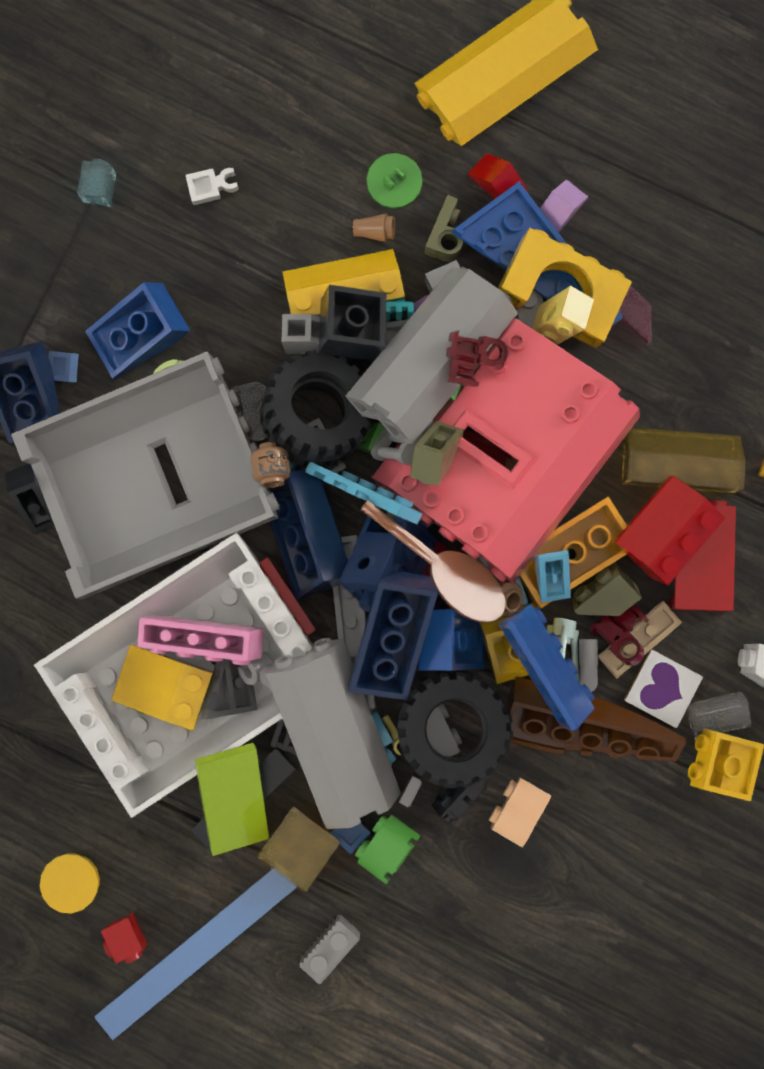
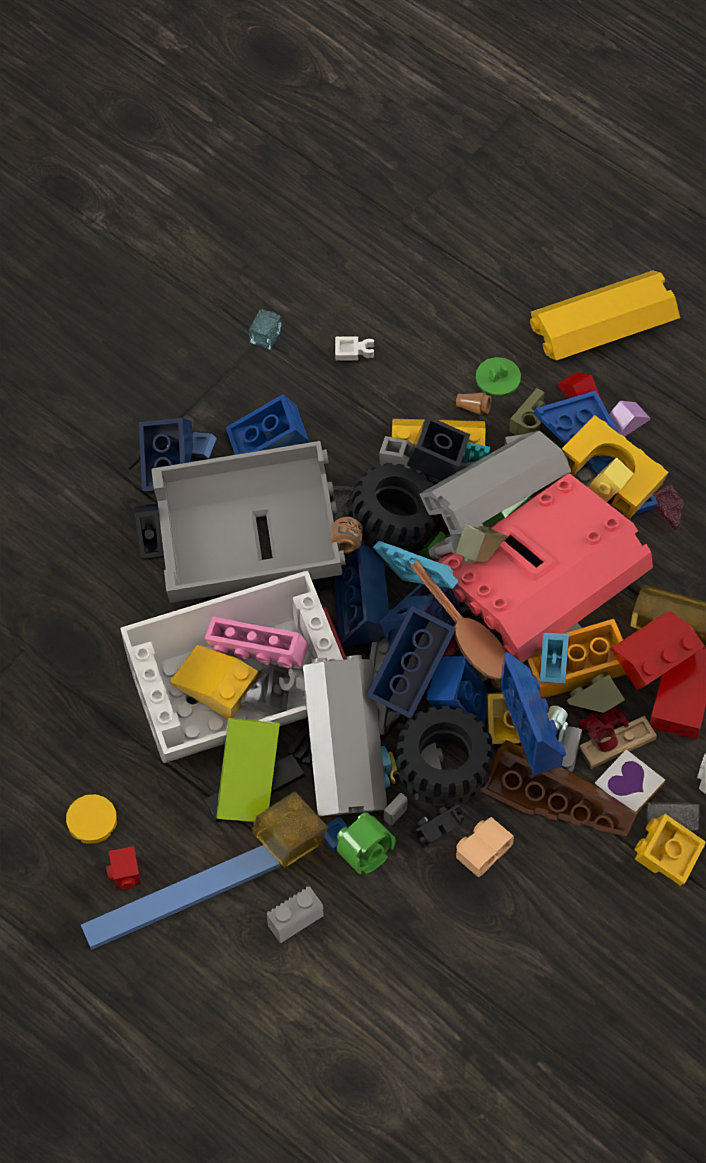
camera: 15 degrees right, 25 degrees down
dark red piece [446,331,509,387] -> none

